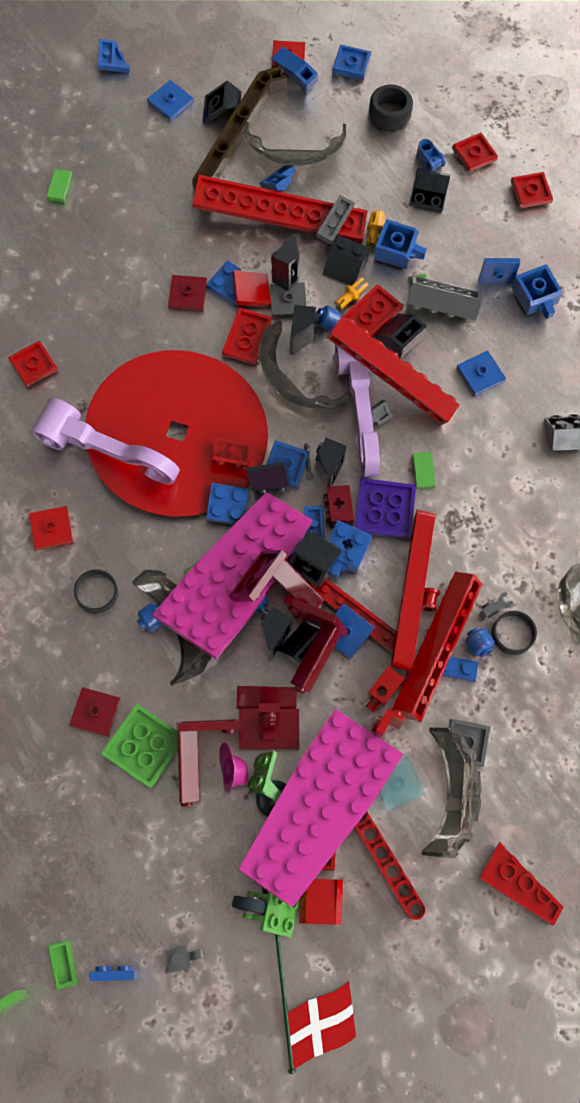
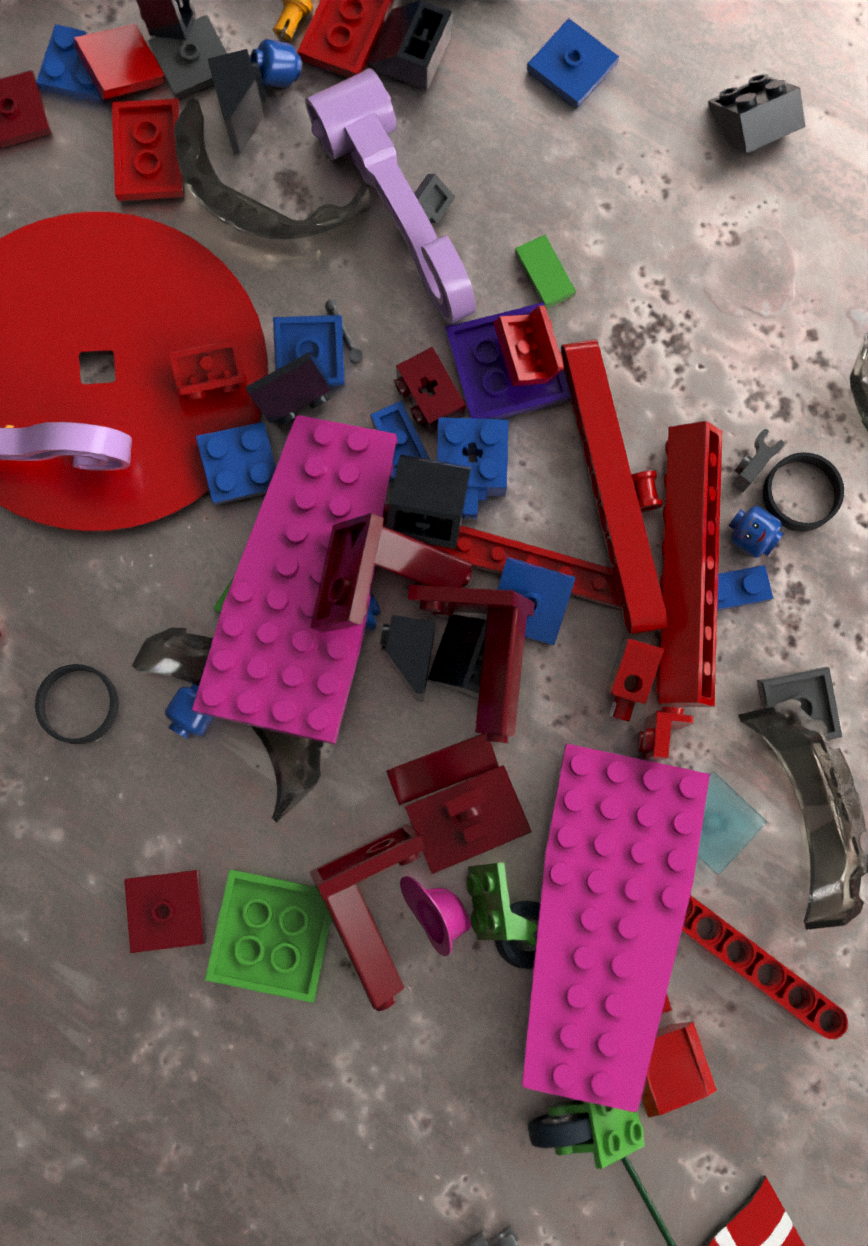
camera: 20 degrees left, 10 degrees up
black slope [315,437,347,490] -> none
red brick [326,315,460,425] -> none
none -> red bracket [493,306,564,386]

